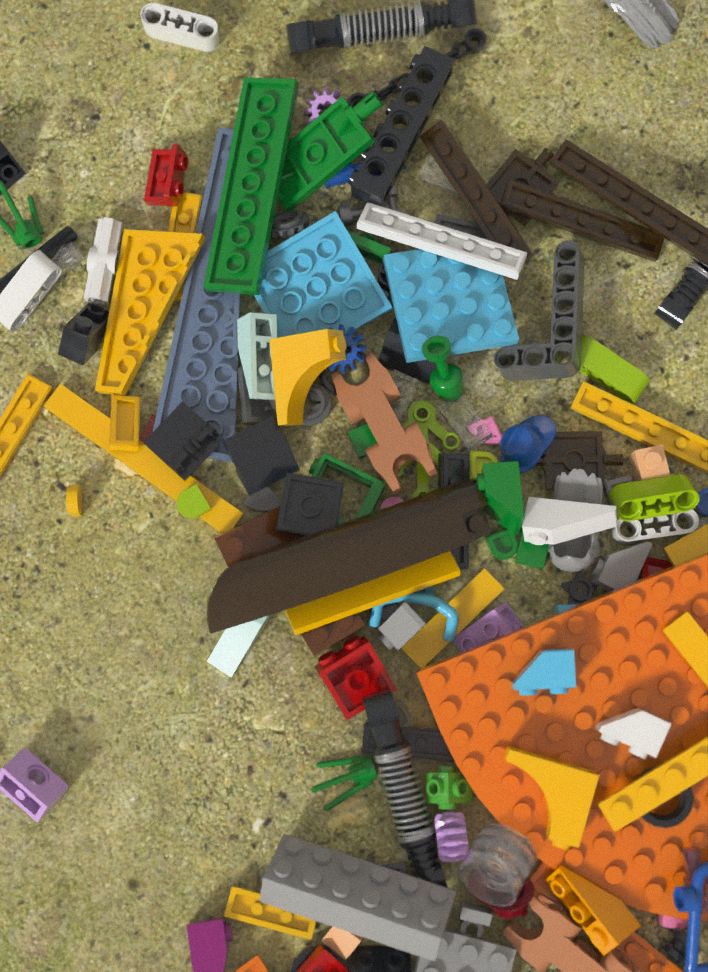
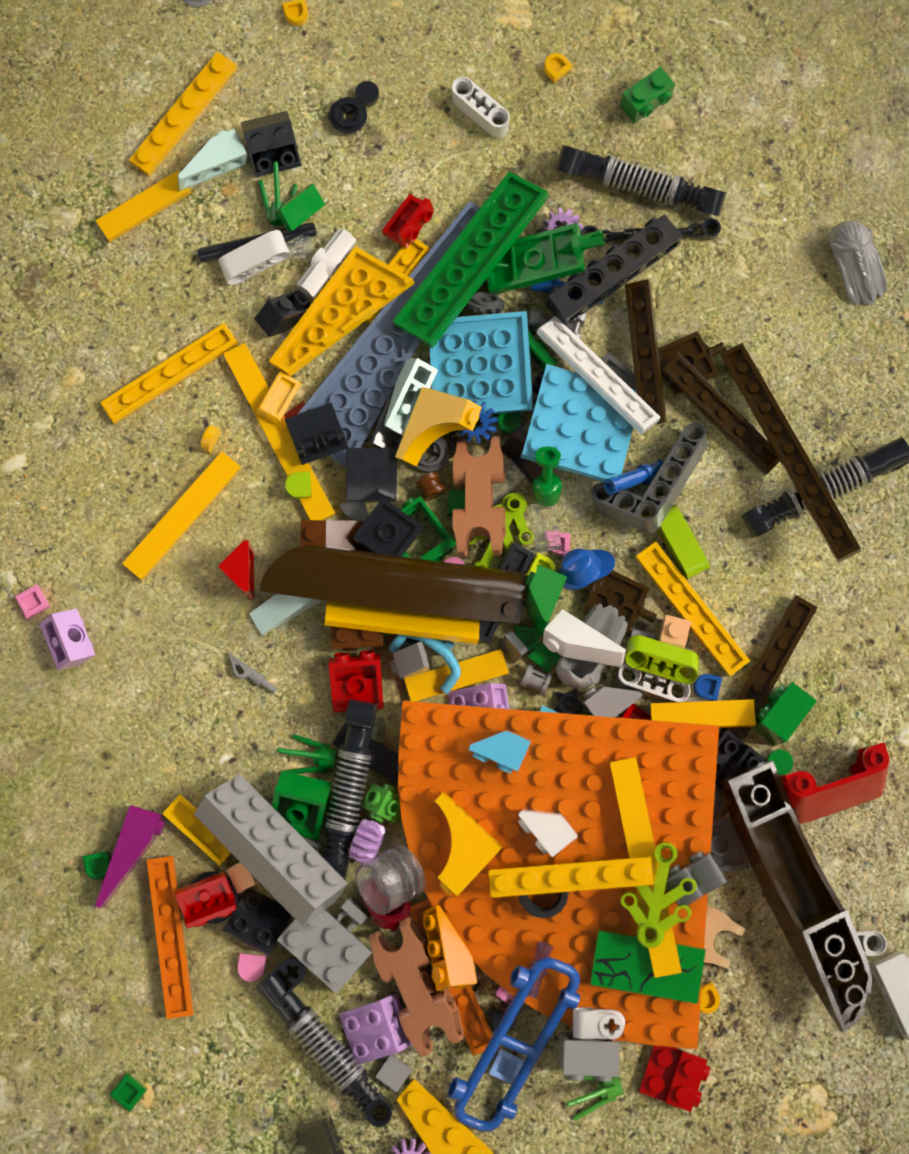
camera: 25 degrees right, 0 degrees up
none -> yellow tile [122,451,242,581]
none -> red slope [218,540,254,600]
none -> light grey hand [228,652,278,693]
none -> green slope [272,770,332,841]
none -> green tile [276,184,326,232]
none -> black gear [329,97,367,135]
none -> black tile [355,81,379,107]
none -> reddish brown wheel [415,472,446,501]
none -> green tile [497,412,522,435]
none -> dark grey tile [498,631,528,664]
none -> light grey bush [520,665,552,695]
none -> blue pin [604,460,664,495]

